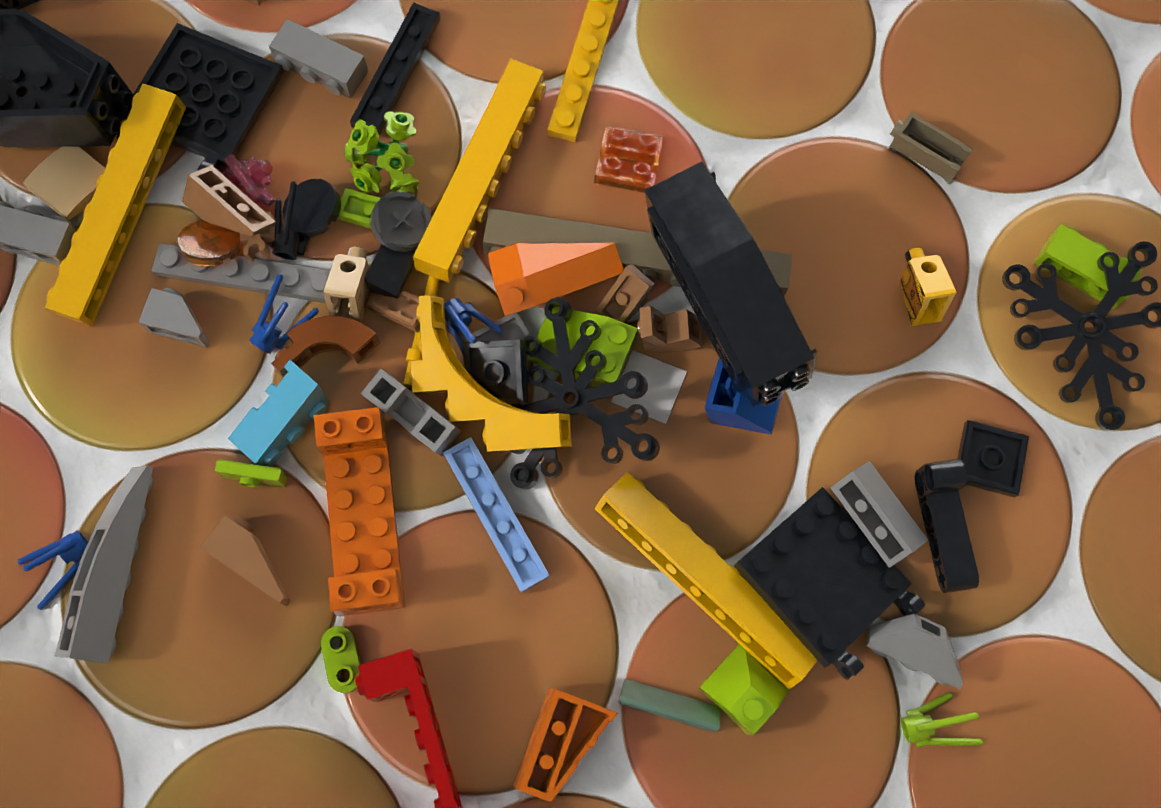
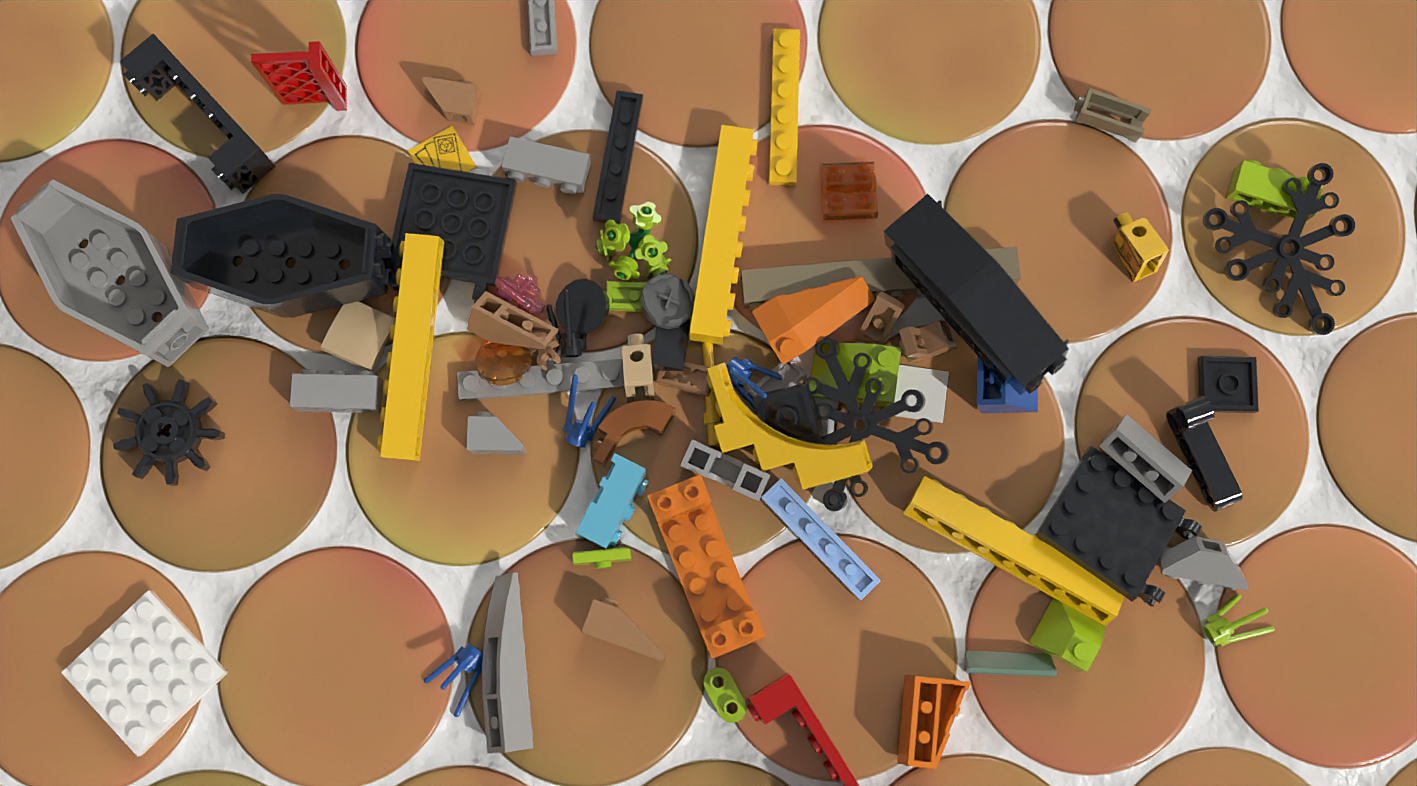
camera: 10 degrees left, 5 degrees up
none -> yellow sticker [408,126,477,172]

